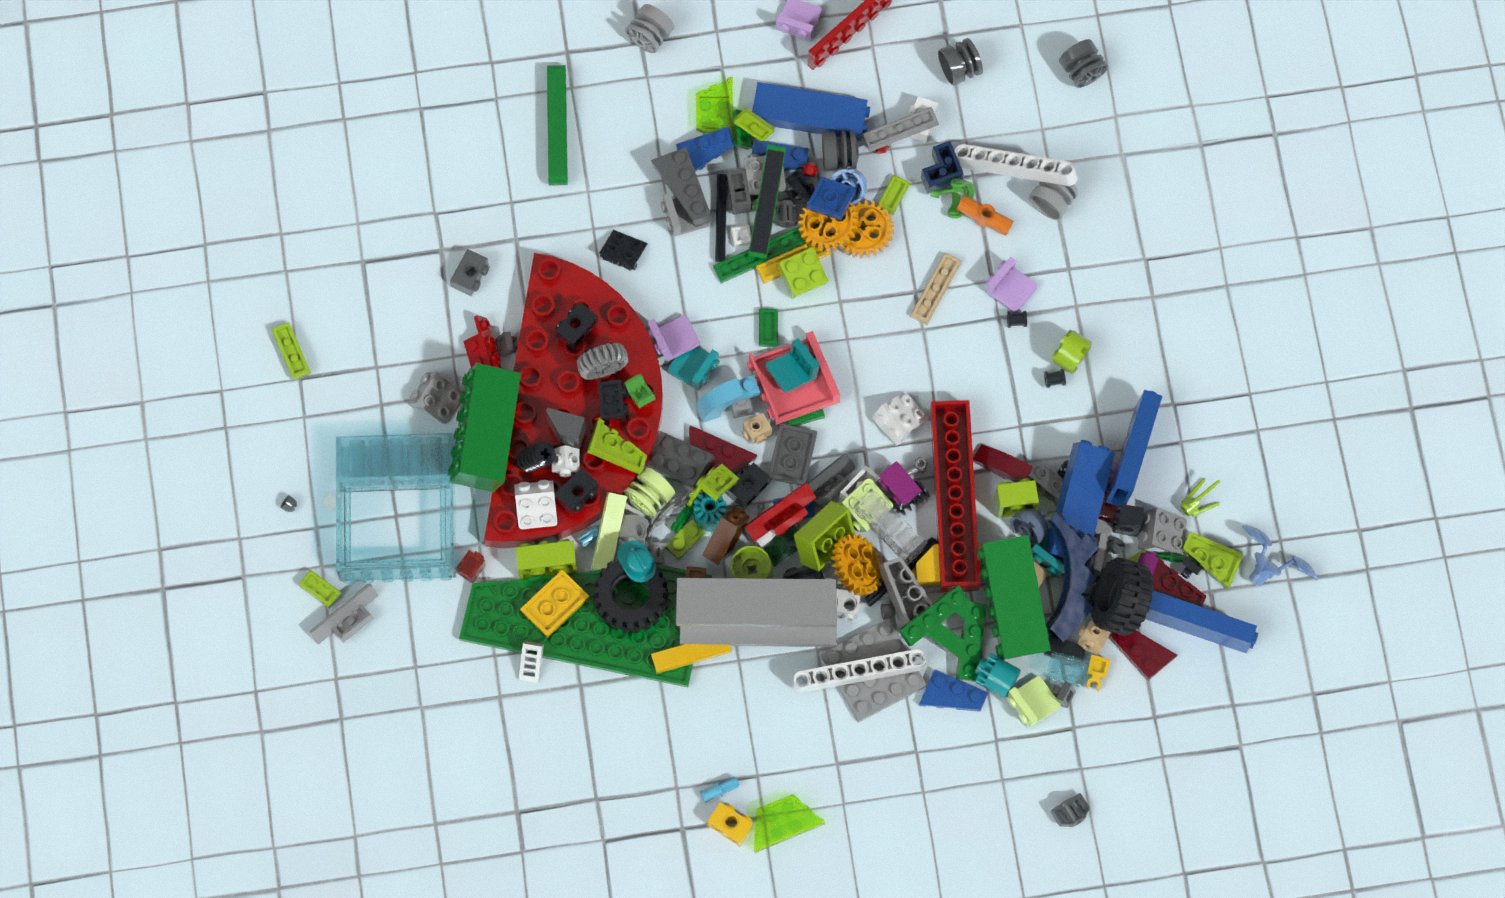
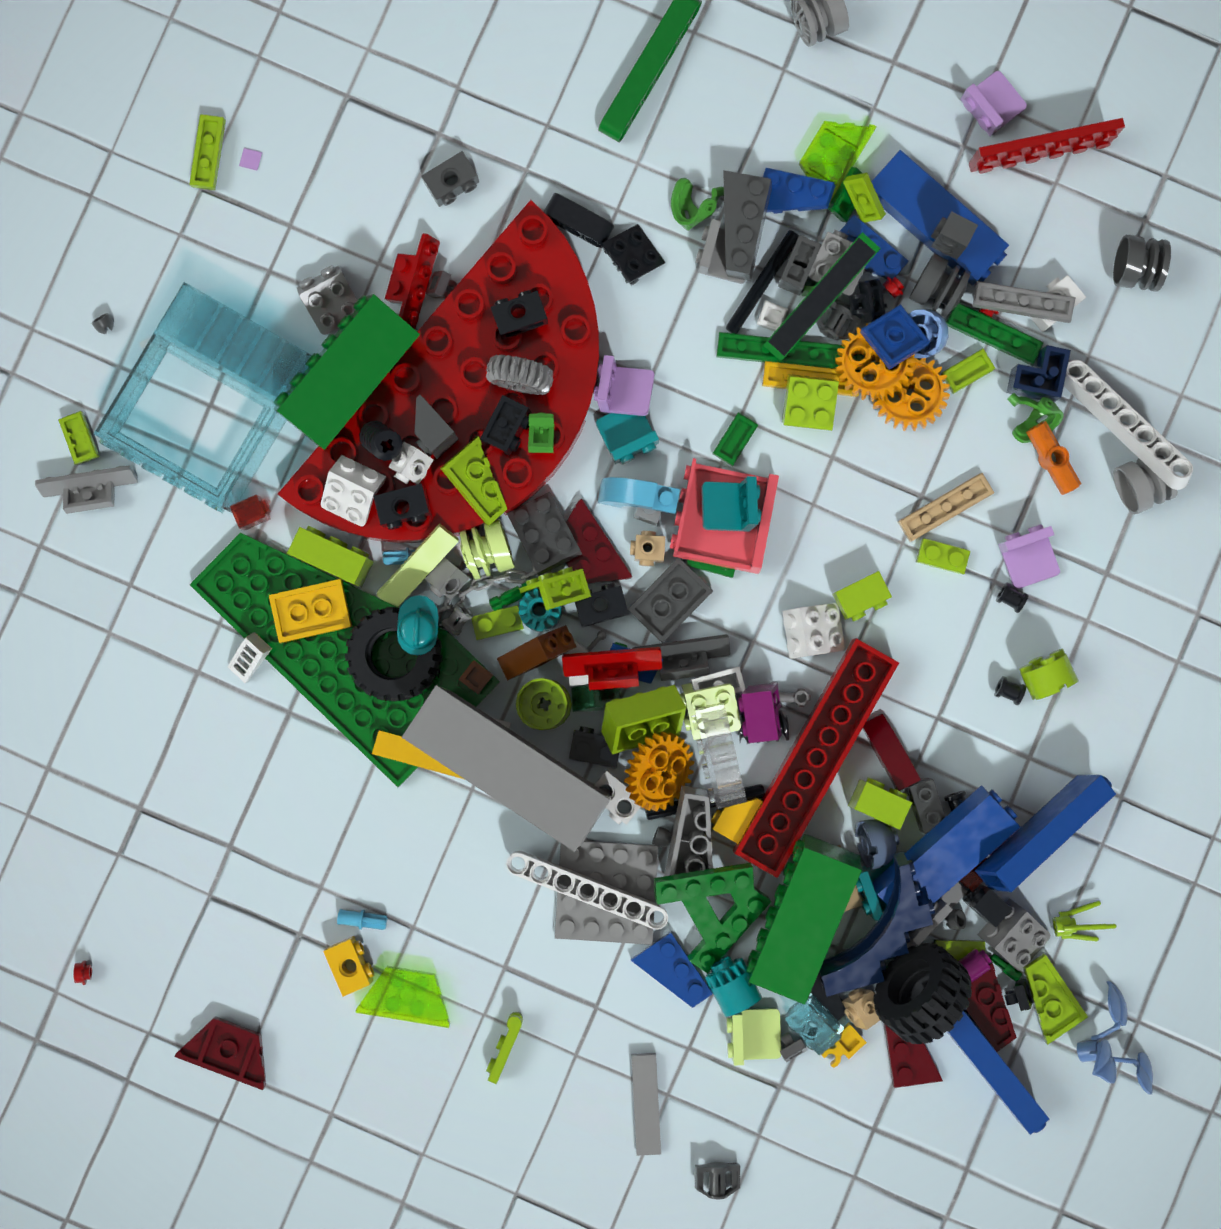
camera: 40 degrees right, 15 degrees up
none -> lavender sticker [239,148,262,170]
none -> lime plate [486,1012,523,1085]
none -> black beam [544,193,614,248]
none -> light grey tile [631,1053,661,1156]
none -> bright green helmet [671,178,724,231]
none -> lime brick [832,571,892,621]
none -> lime plate [916,538,970,575]
none -> dark grey brick [931,211,978,260]
none -> green tile [946,303,1044,365]

